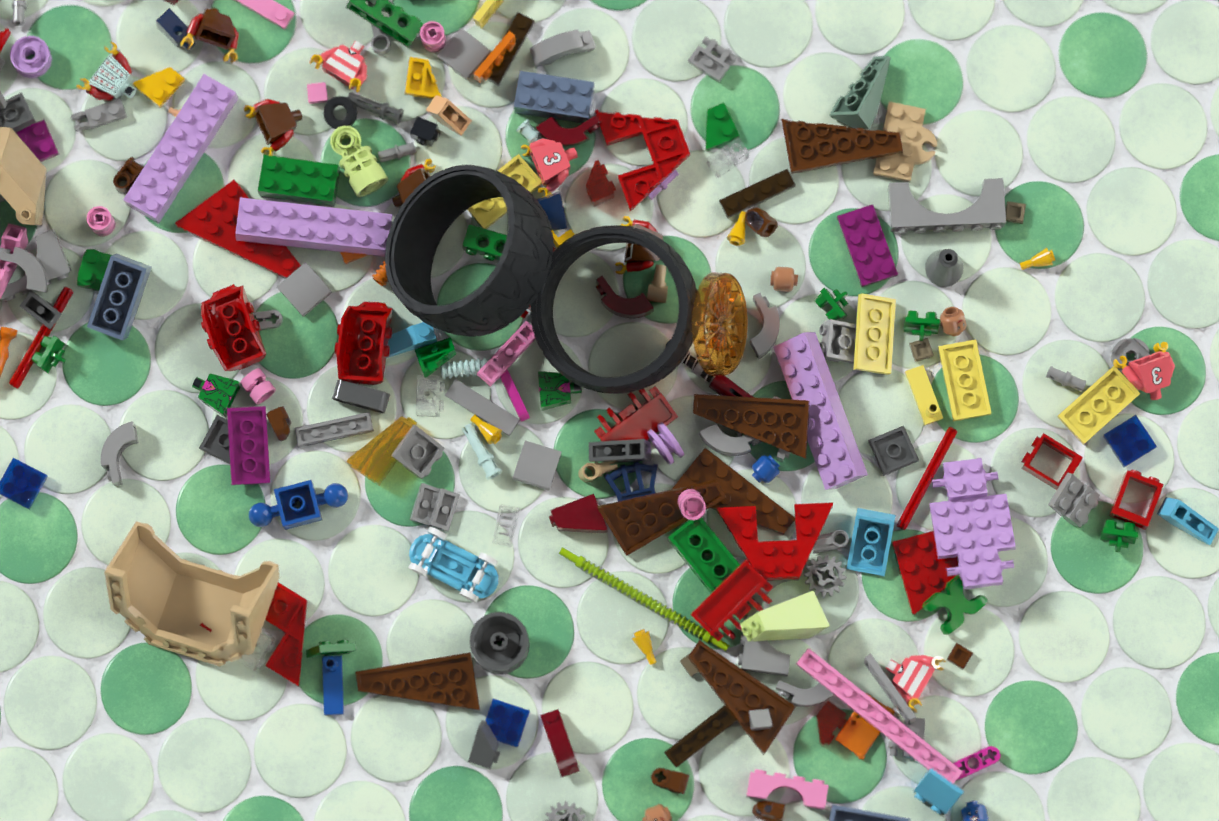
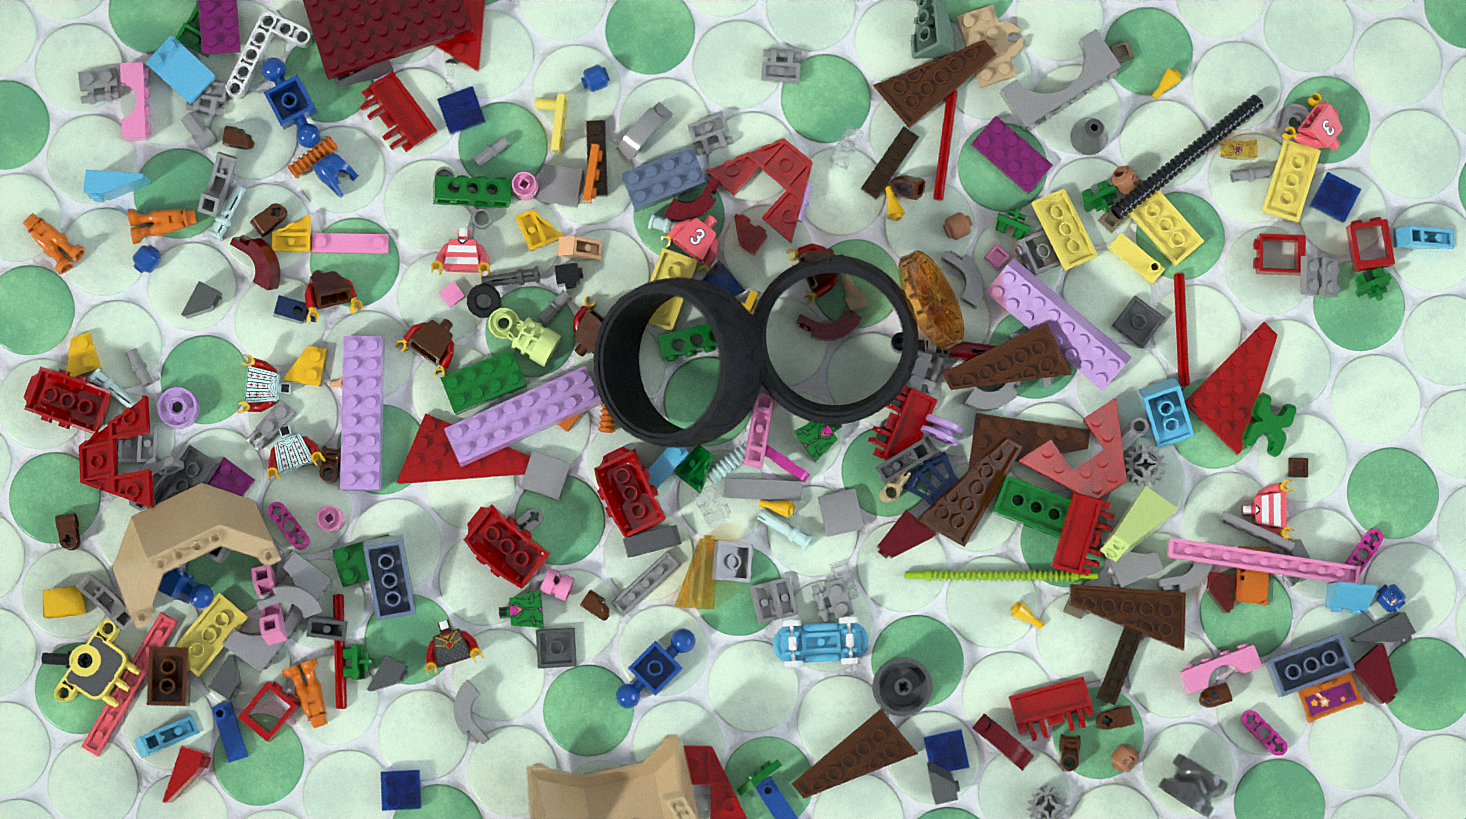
camera: 30 degrees left, 5 degrees up
magenta plate [227,406,270,485] -> none
bright pink wheel [678,489,706,520] -> none
green wing [705,102,740,152] -> none
light grey slope [749,709,772,731] -> none
blue head [752,455,780,484] -> none
lavender piece [929,458,1016,589] -> none
none -> torso [266,426,325,481]
none -> dark pink beam [268,502,310,550]
none -> dark grey slope [367,655,409,692]
none -> torso [425,620,484,676]
none -> light grey plate [687,112,734,156]
none -> light grey plate [812,577,855,623]
none -> light grey plate [905,350,945,394]
none -> red axle [933,90,958,201]
none -> bright pink tile [984,243,1011,270]
none -> red hinge [1009,677,1094,741]
none -> reddish brown piece [1059,734,1081,772]
none -> black piece [1111,94,1264,220]
none -> clear yellow leg [1220,140,1257,160]

